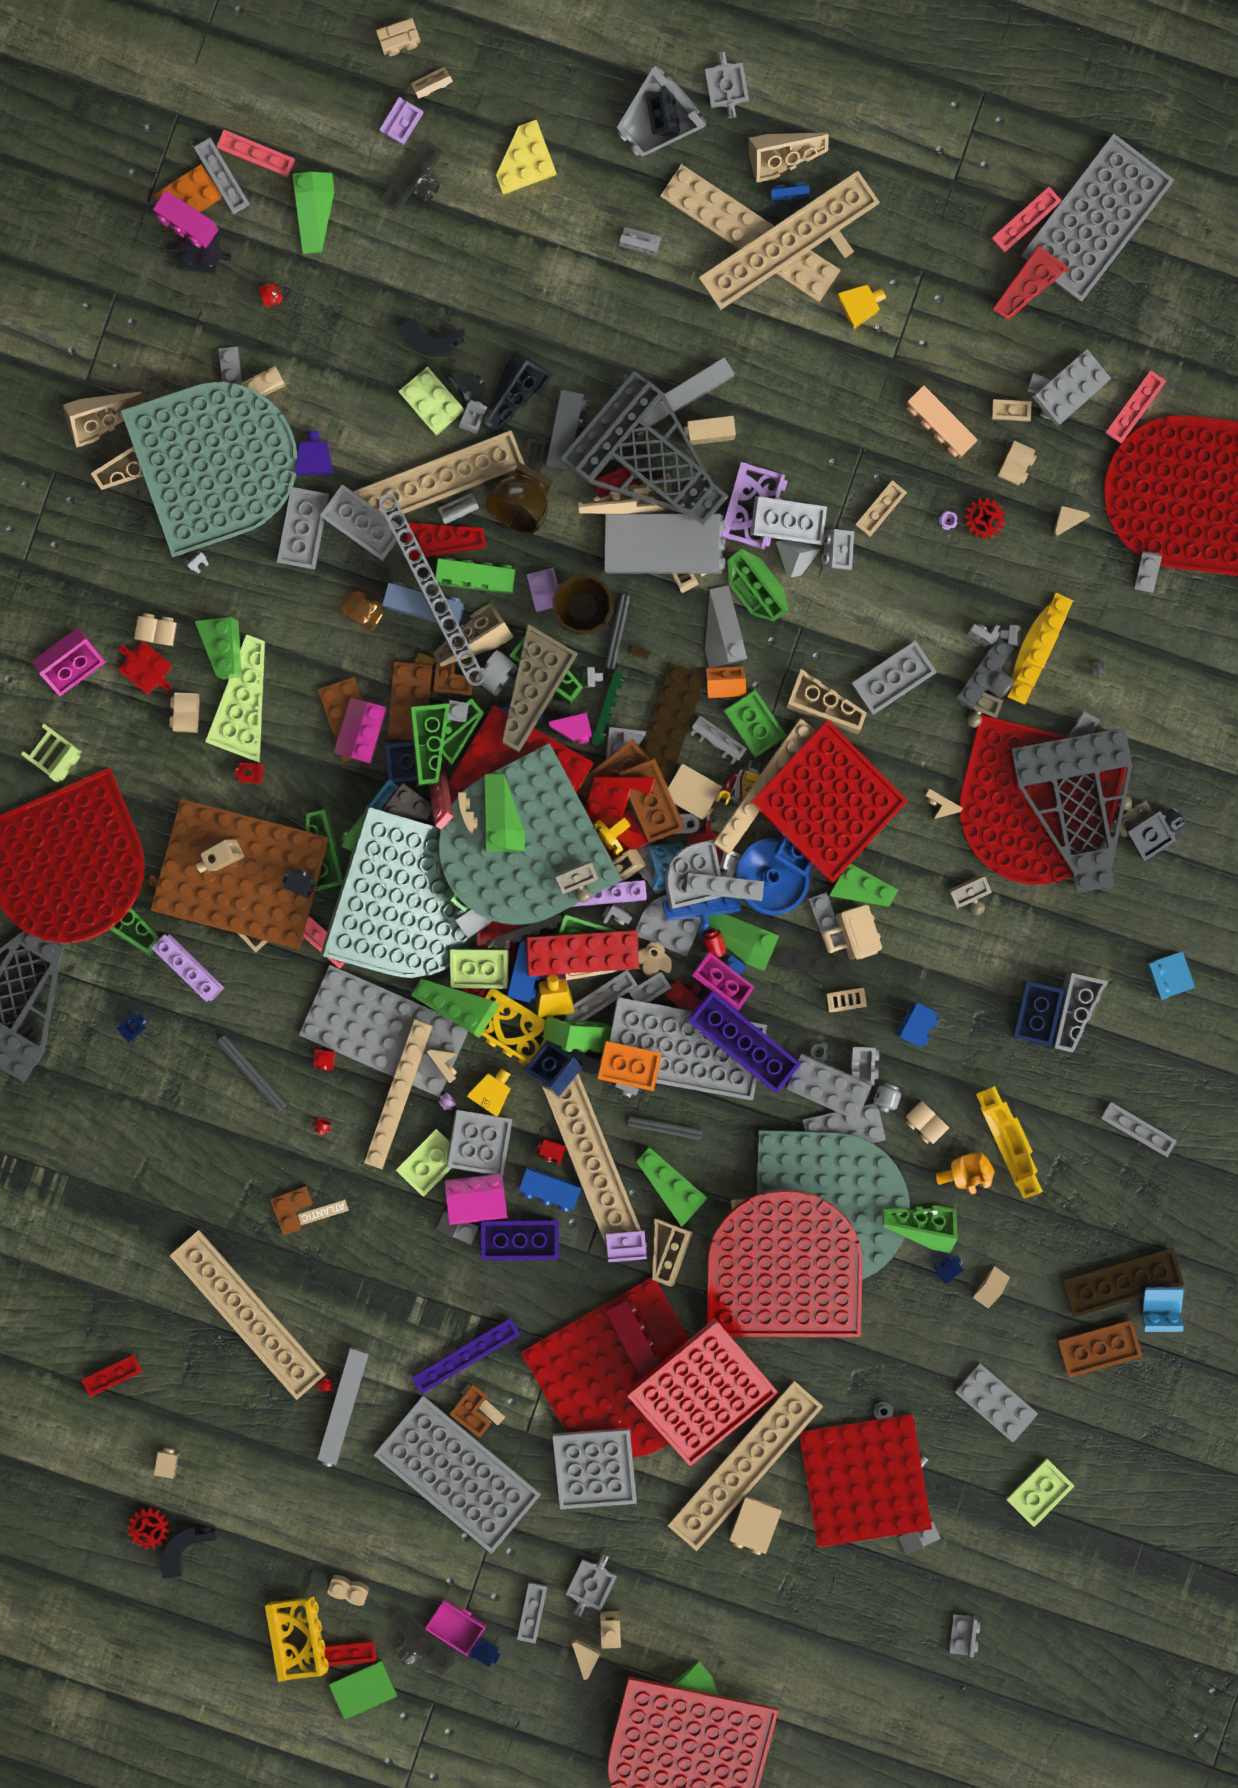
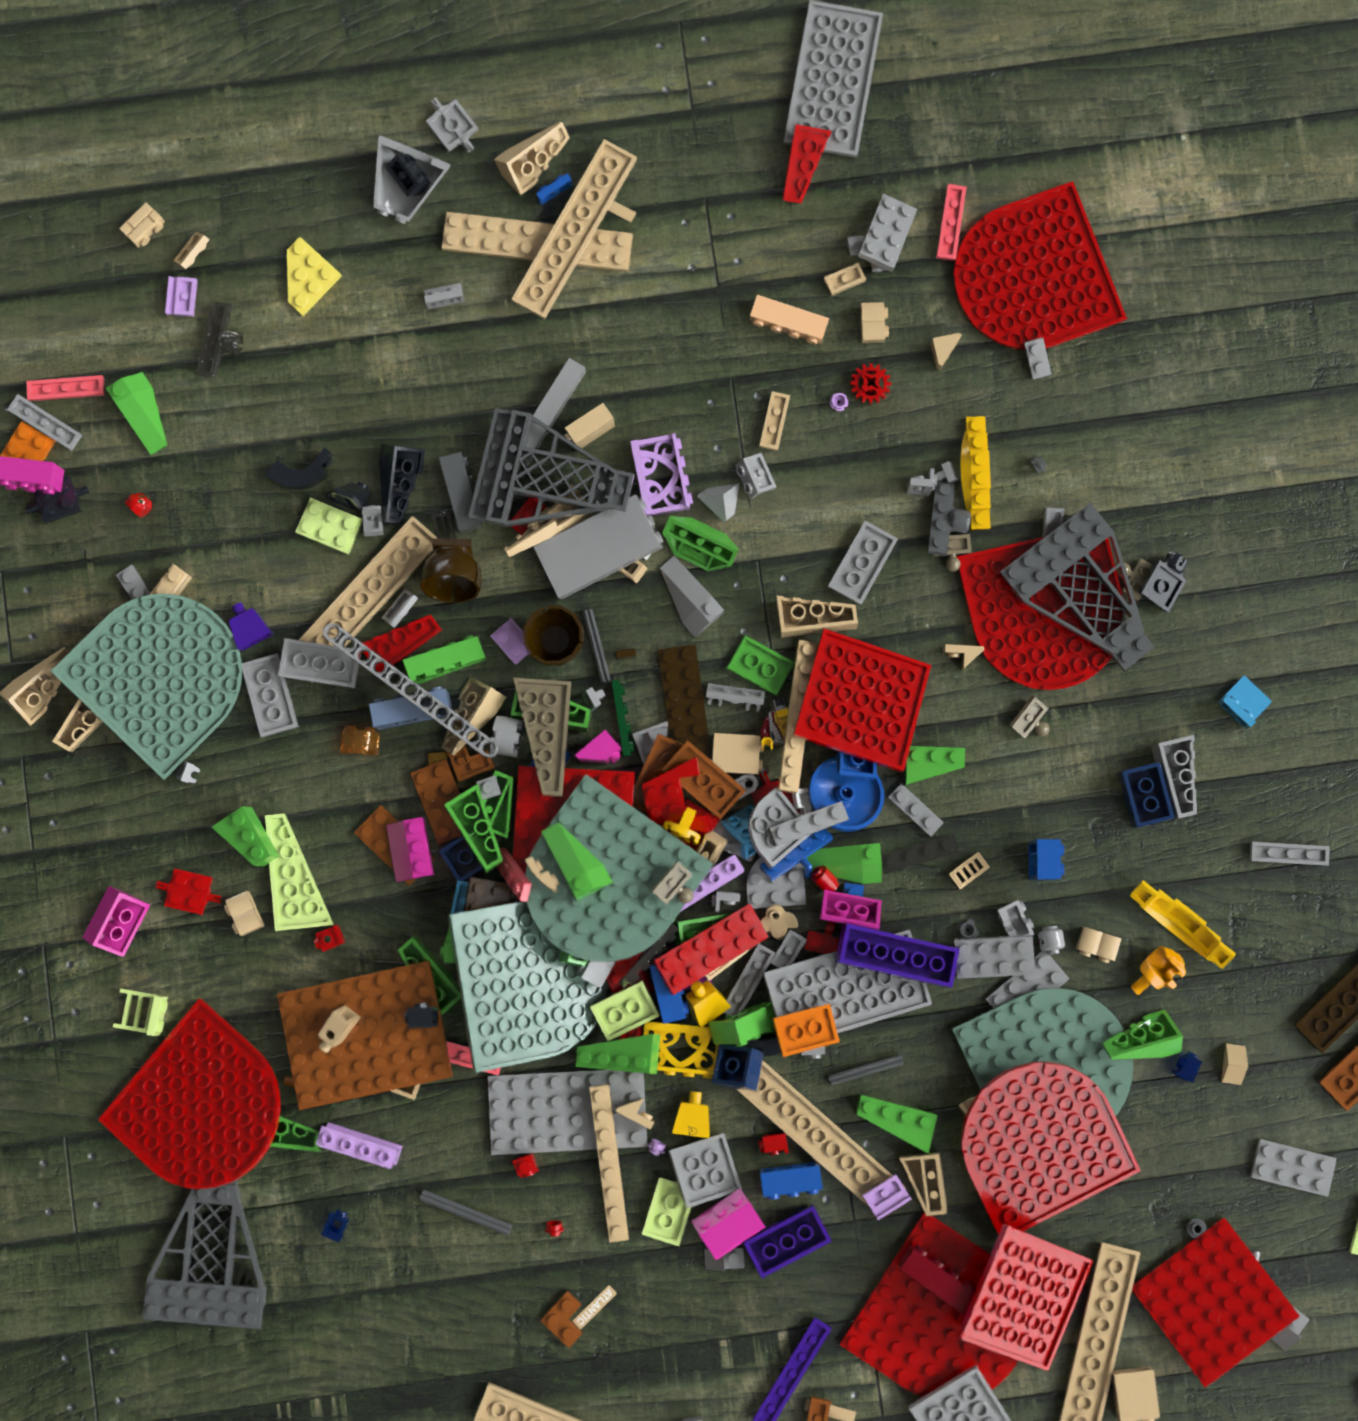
camera: 25 degrees left, 5 degrees down
tan brick [134,613,177,646] -> none
orange panel [706,666,746,698] -> none
plate [750,496,827,545] -> none
tan piece [822,905,882,960] -> none
yellow torso [837,285,886,329] -> none
coral plate [992,187,1062,253] -> none

